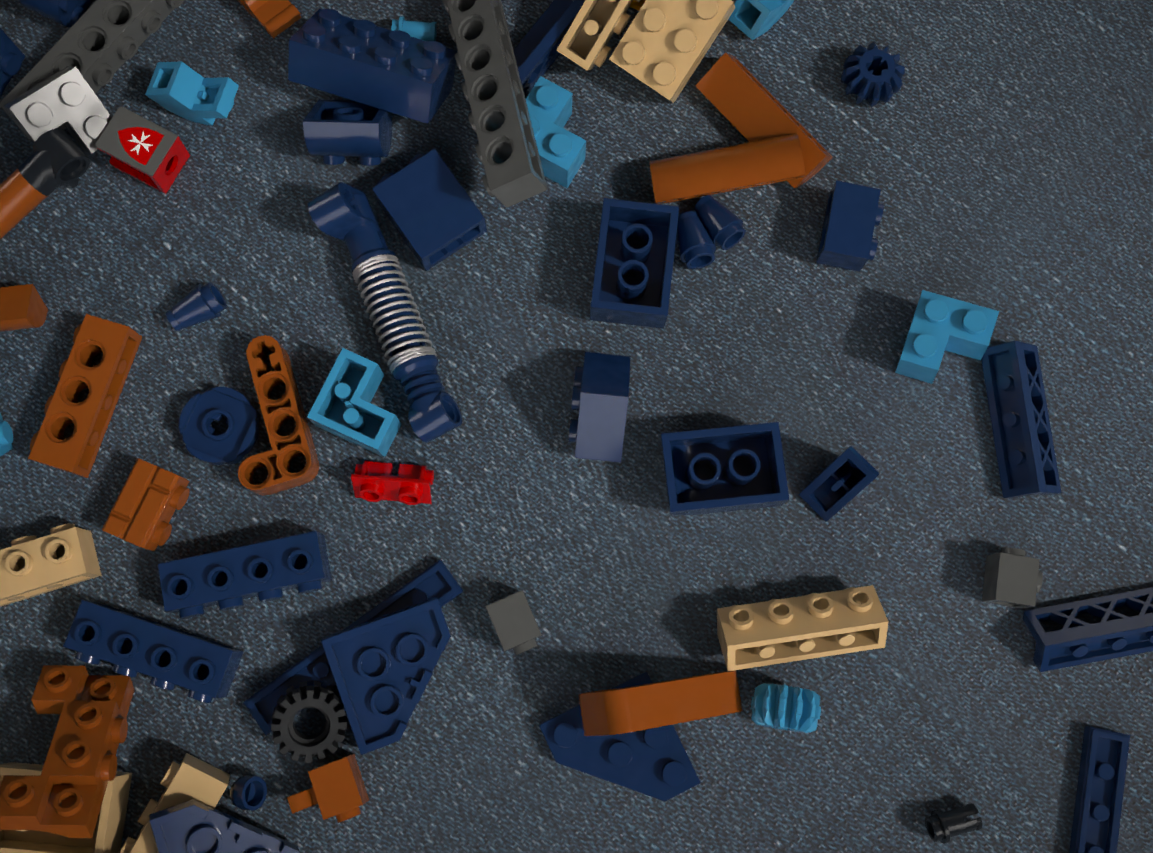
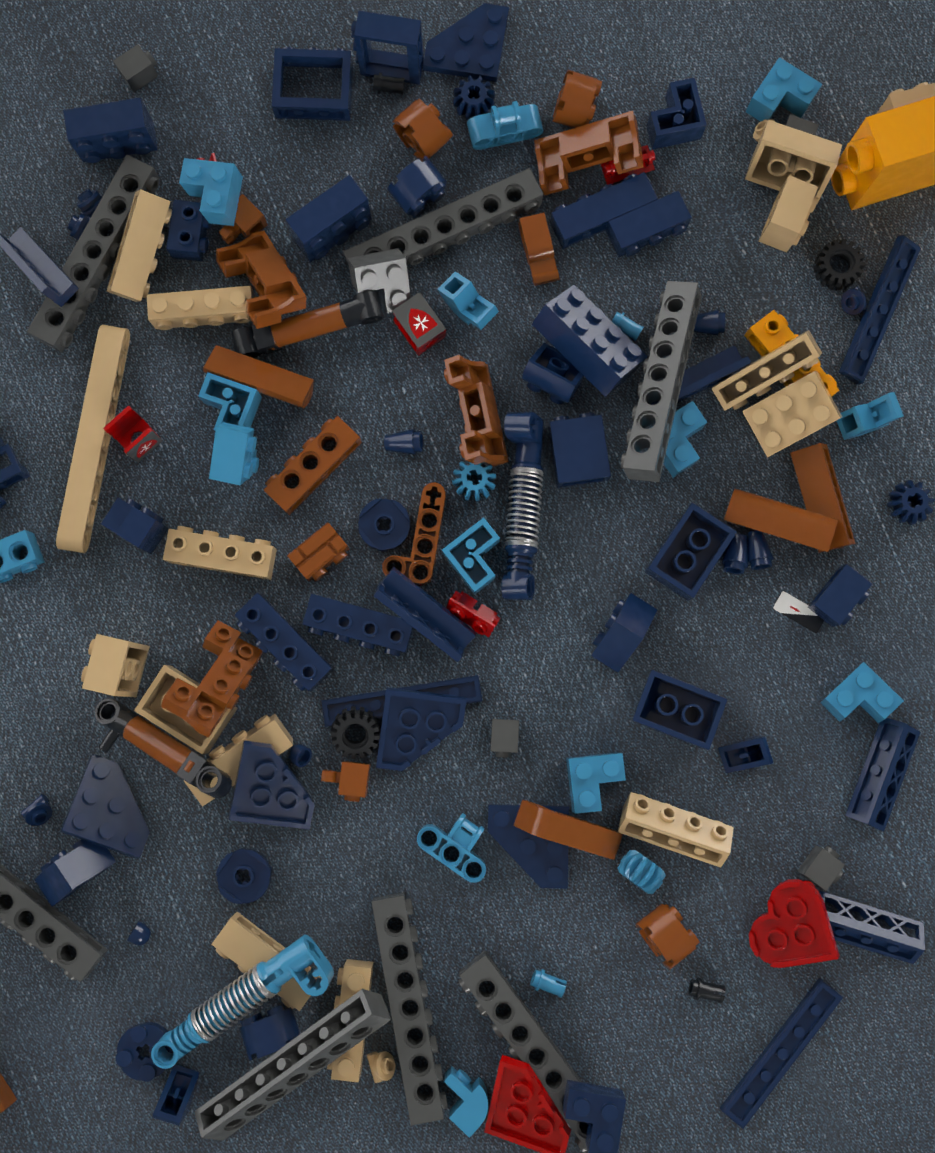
camera: 30 degrees right, 5 degrees up
none -> dark blue fence [374,567,476,662]
none -> dark azure beam [417,813,486,883]
none -> dark orange bracket [444,355,509,467]
none -> dark azure gear [452,461,497,502]
none -> dark azure brick [566,752,626,814]
none -> dark orange brick [635,904,700,970]
none -> red plate [749,879,840,968]
none -> sticker [773,591,824,633]

